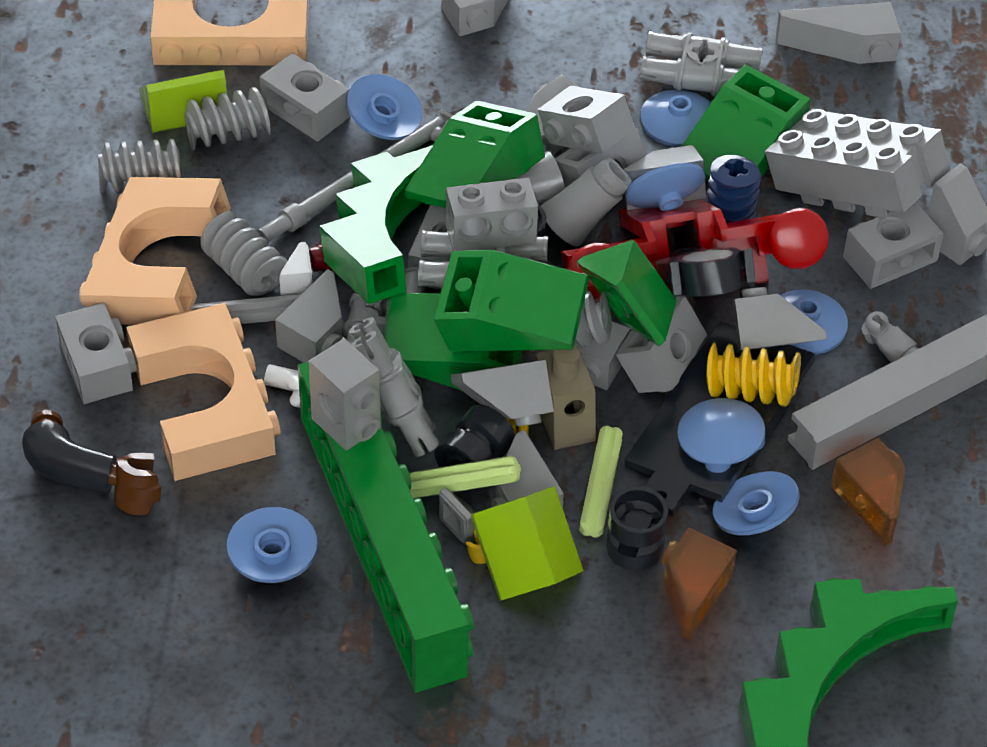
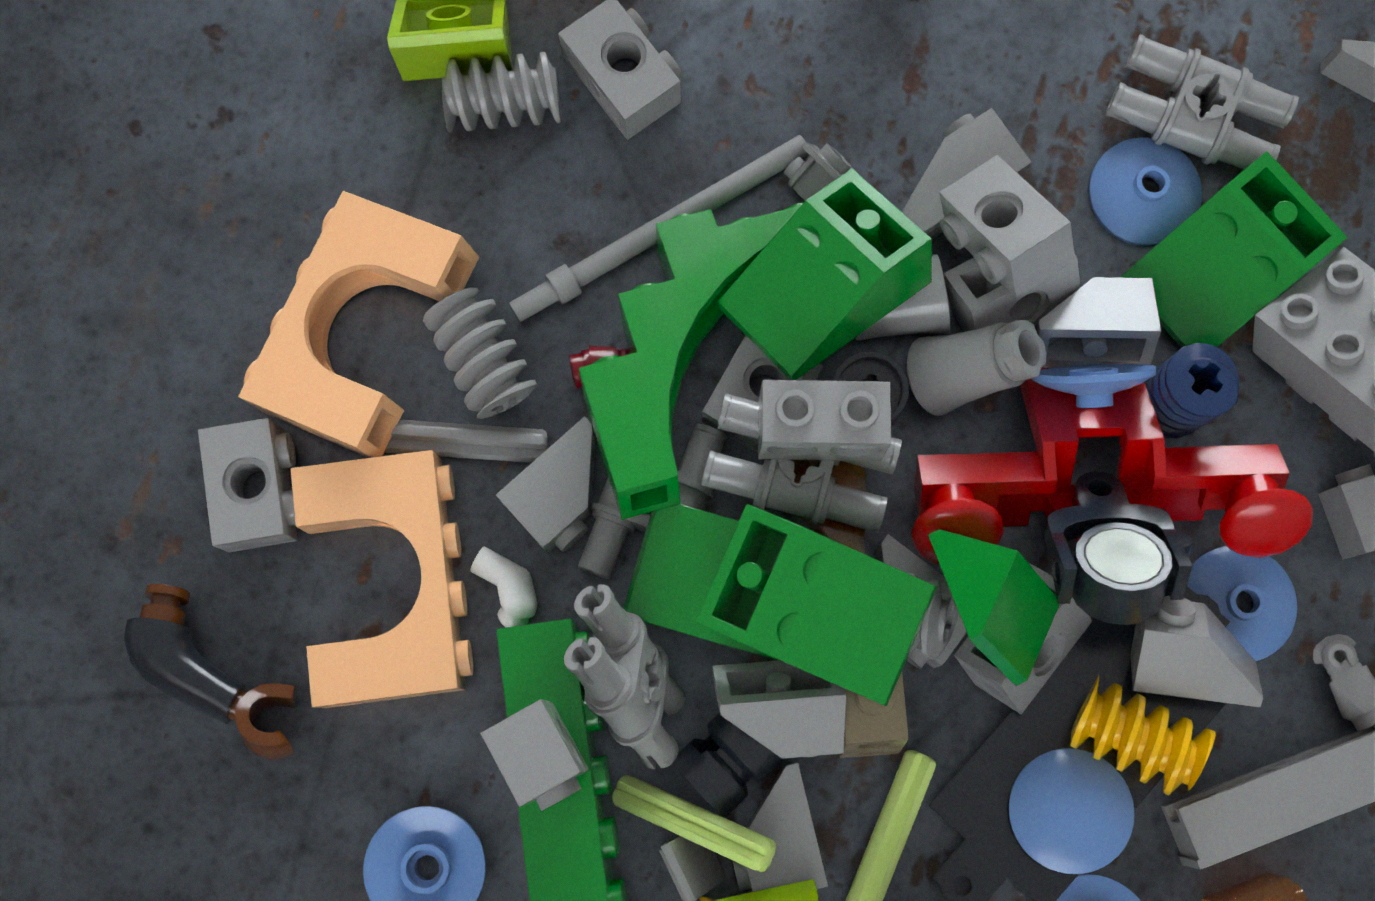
camera: 15 degrees right, 30 degrees up
light grey piece [98,139,181,194] -> none
white slope [279,242,312,296] -> none
medium blue dish [346,74,423,140] -> none

